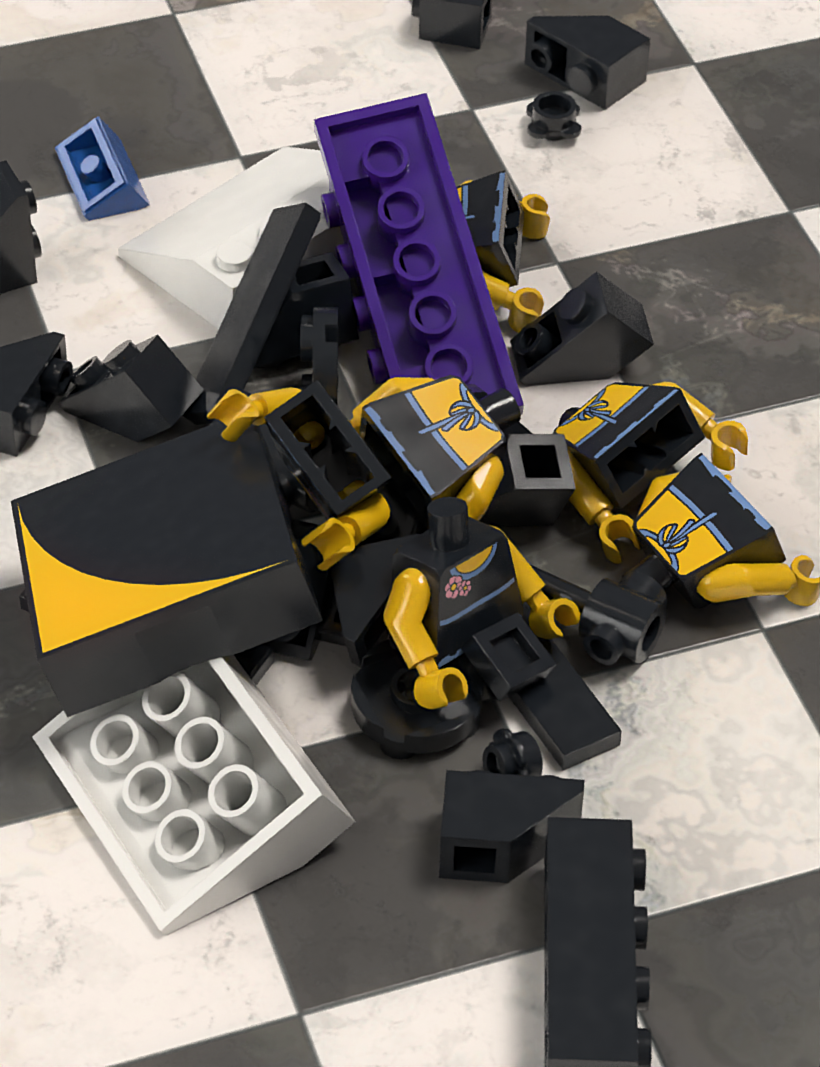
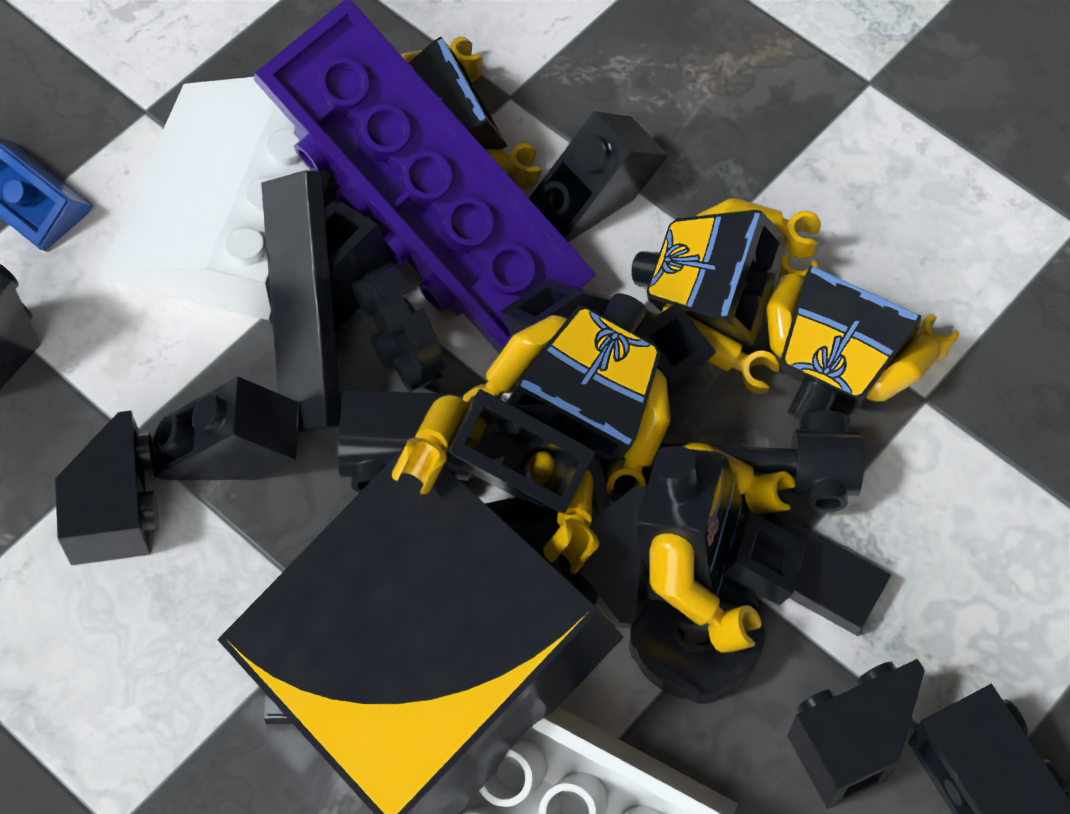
camera: 30 degrees left, 15 degrees up
black plate [482,728,543,776] -> none

